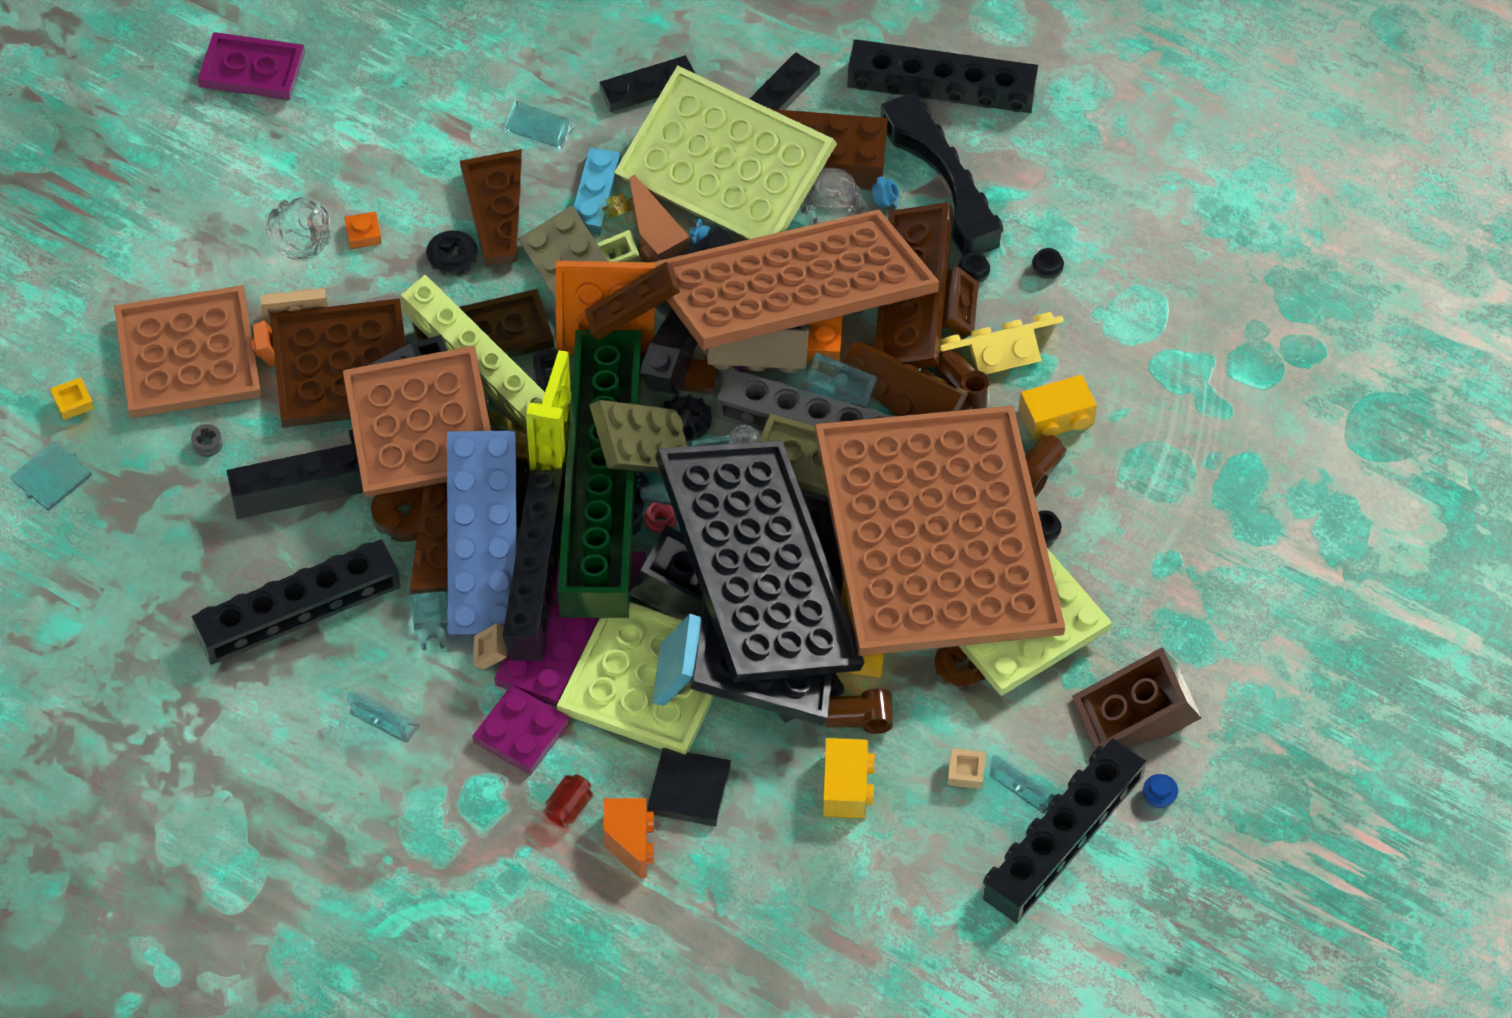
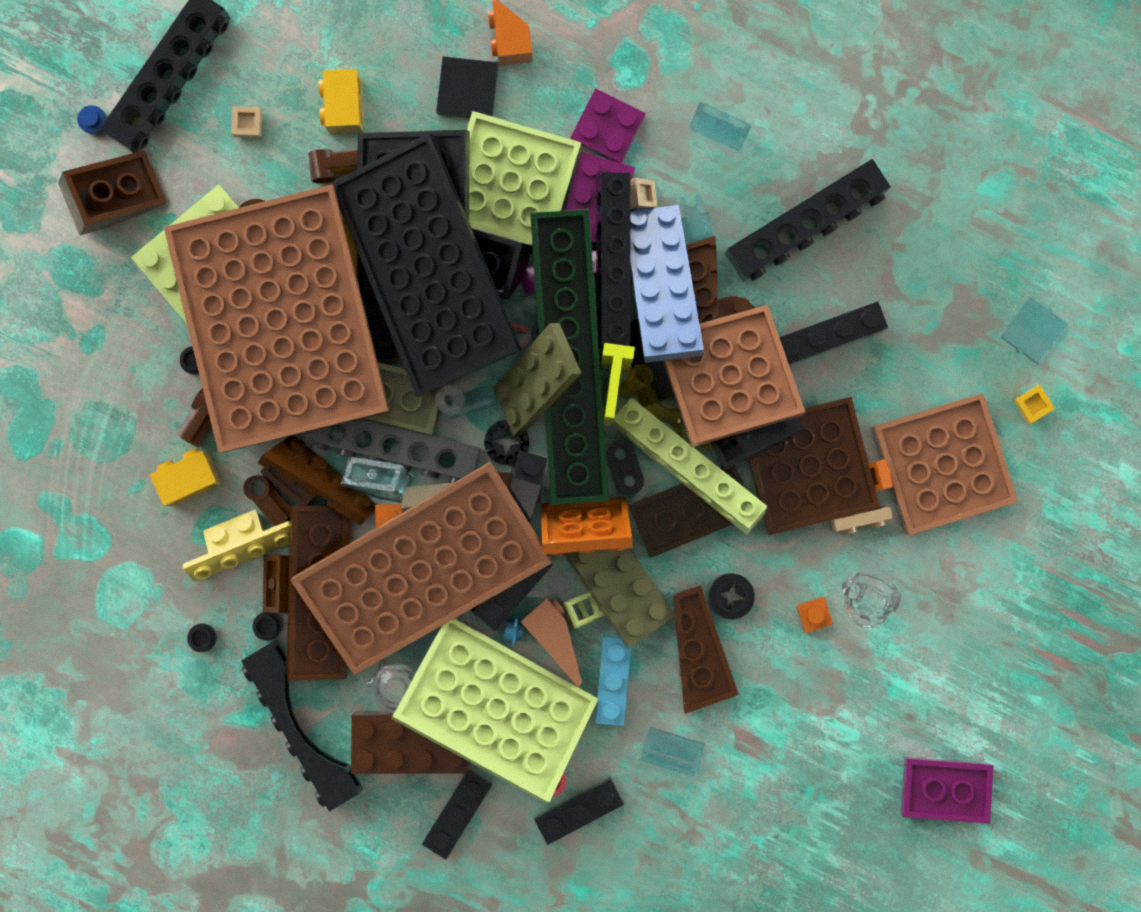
camera: 175 degrees right, 30 degrees up
dark grey bush [191,424,223,457] -> none
clear red brick [543,774,593,828] -> none
reddish brown plate [584,262,680,340] -> none
clear yellow plate [602,193,633,218] -> none
medium azure tile [652,614,701,706] -> none
black brick [847,39,1039,113] -> none
dark azure plate [872,176,899,208] -> none
clear light blue slope [989,755,1057,814] -> none

